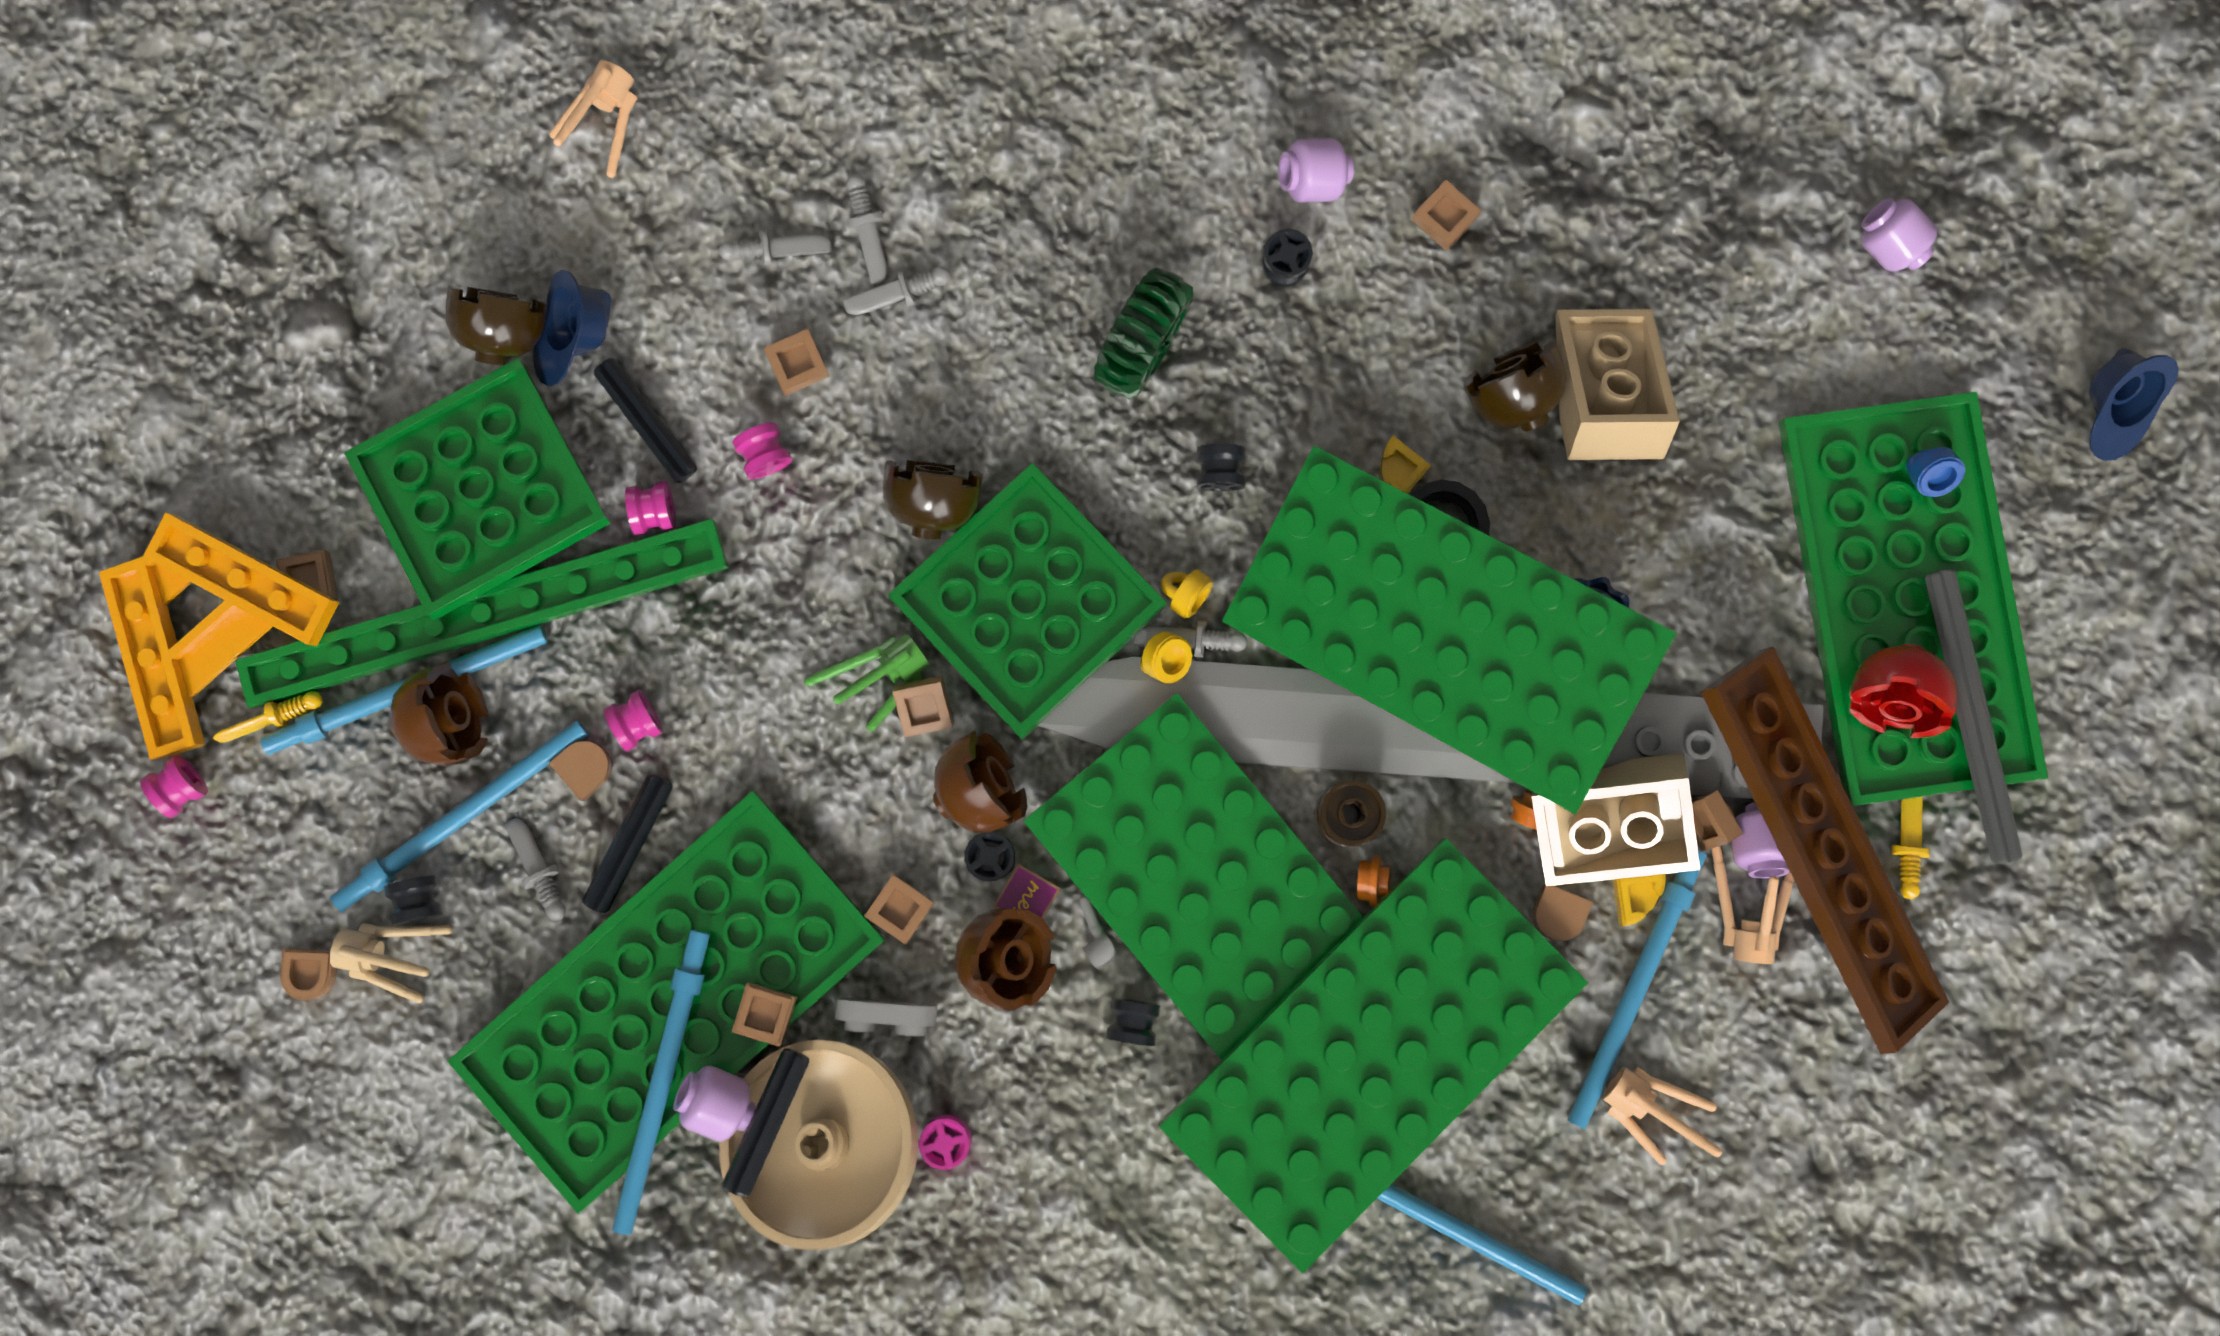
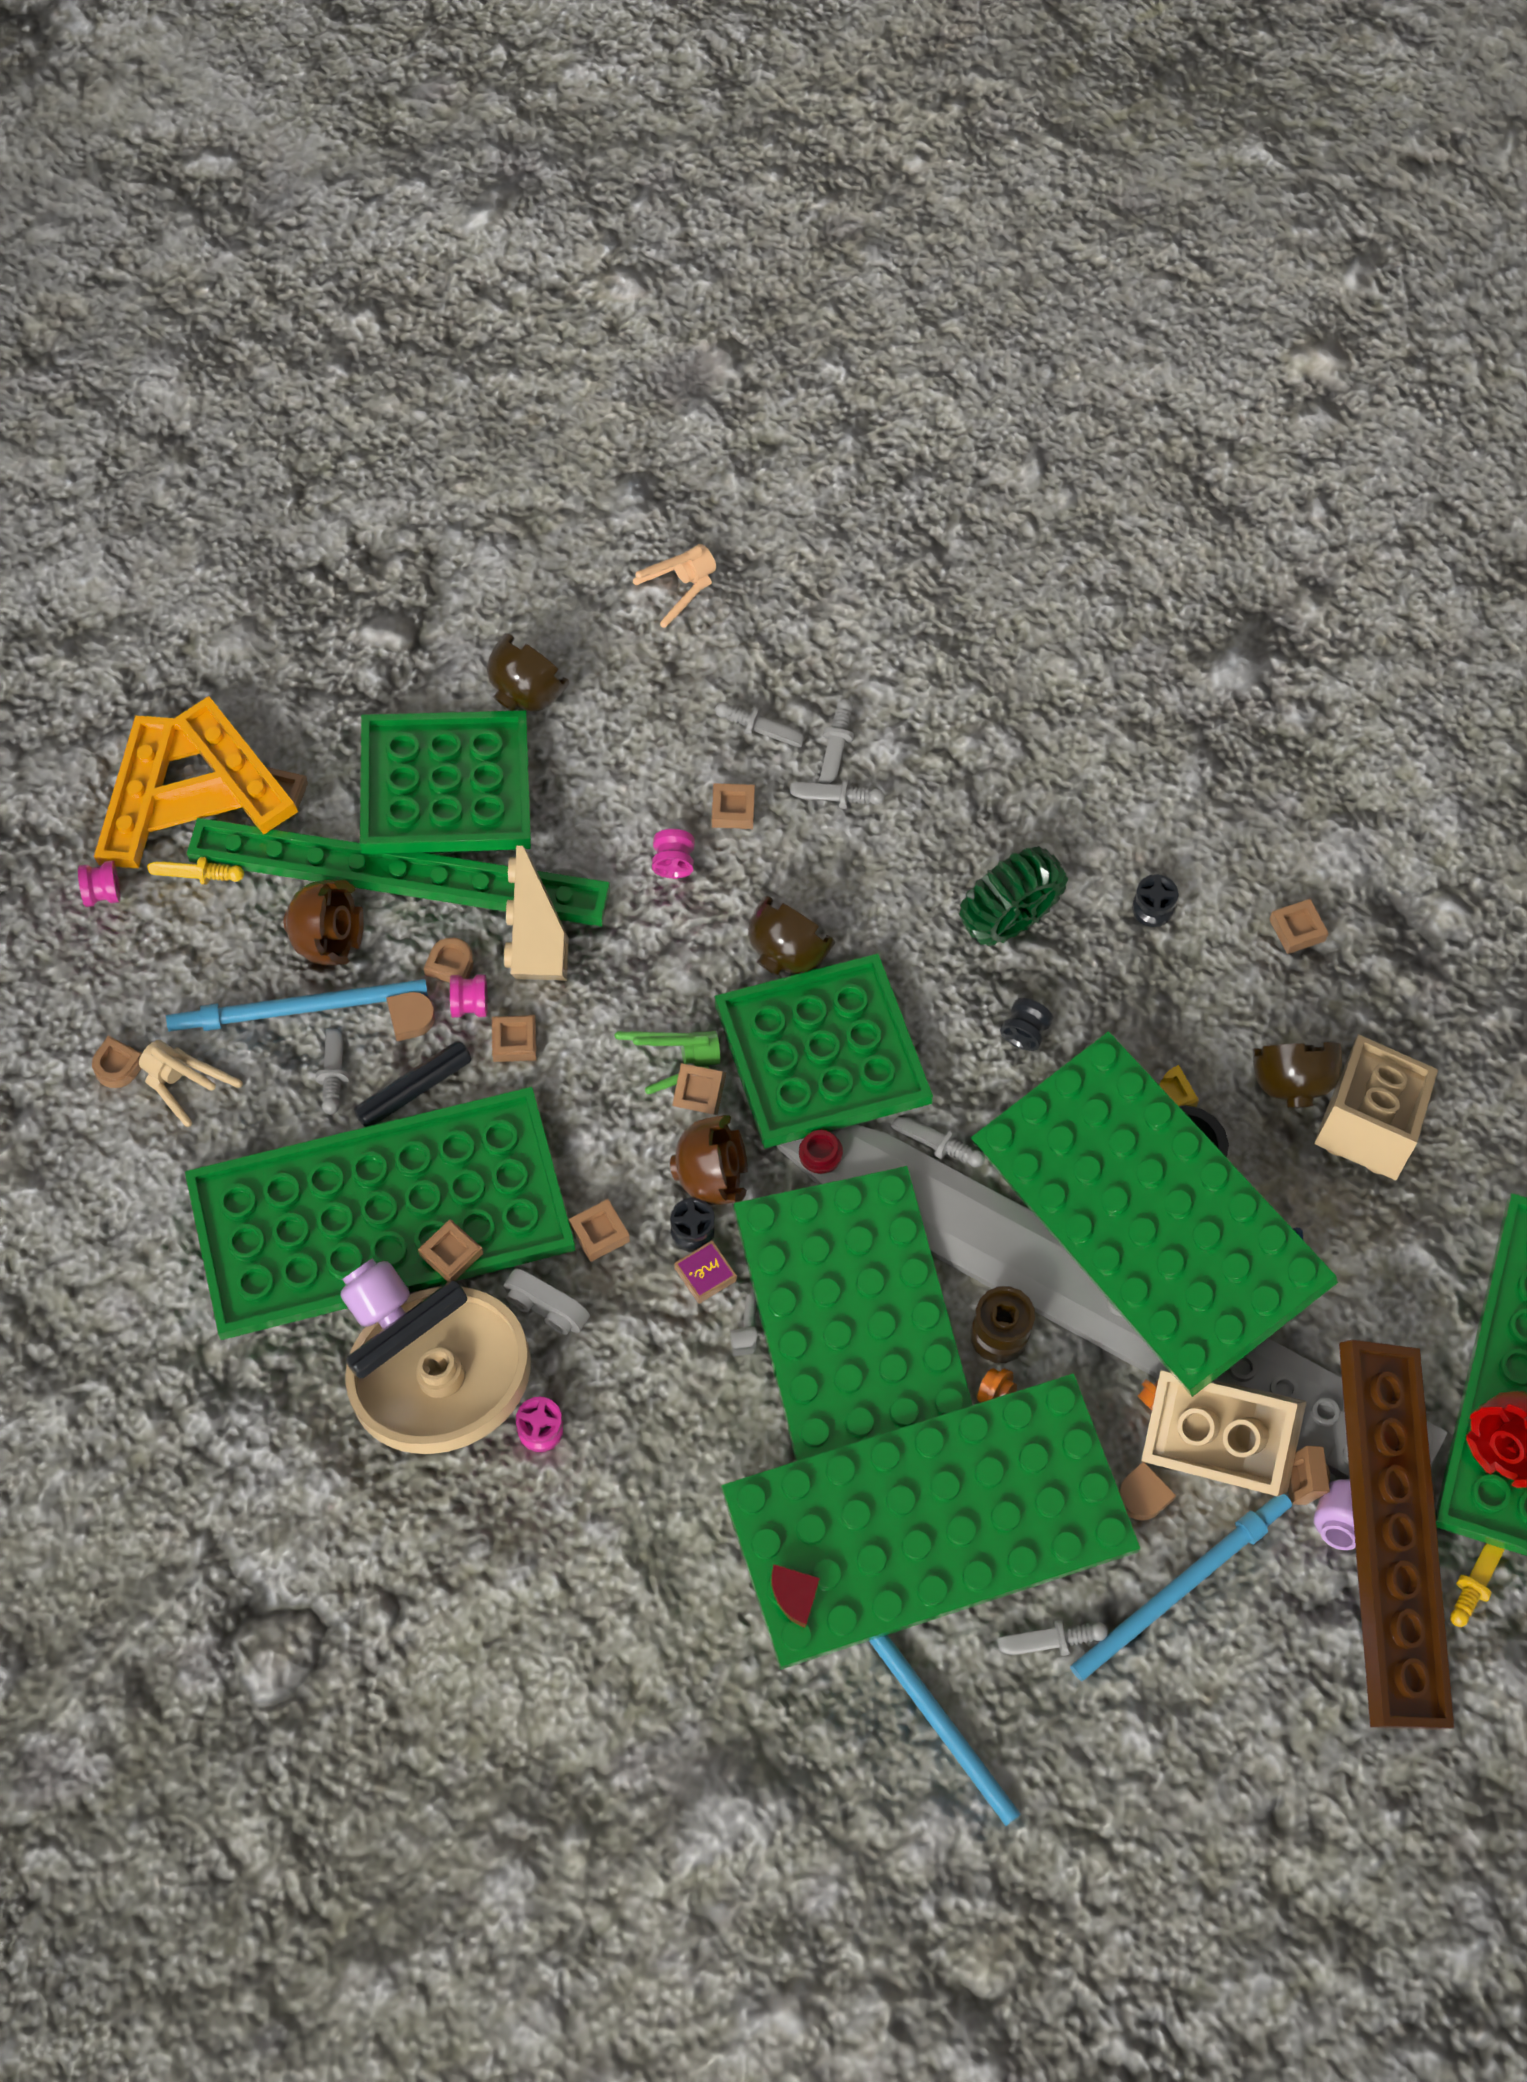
camera: 25 degrees right, 20 degrees down
dark azure bar [260,625,548,755] -> none
black wheel [384,875,443,926] -> none
dark blue piece [533,270,612,386] -> none
black axle [593,358,697,483] -> none
dark azure bar [612,929,710,1235] -> none
dark pink wheel [625,481,676,536] -> none
reddish brown cylinder [954,908,1056,1010] -> none
black wheel [1106,998,1161,1046] -> none
yellow tile [1140,632,1193,683] -> none
yellow tile [1160,569,1213,619] -> none
lavender head [1278,138,1354,203] -> none
light nougat plant [1602,1066,1722,1165] -> none
yellow tile [1612,874,1666,926] -> none
light nougat plant [1711,846,1794,964] -> none
none -> medium nougat tile [424,938,474,983]
none -> medium nougat tile [492,1015,537,1062]
none -> tan slope [504,846,569,981]
none -> dark red tile [771,1564,820,1628]
none -> dark red plate [799,1130,843,1174]
none -> light grey piece [997,1619,1108,1656]

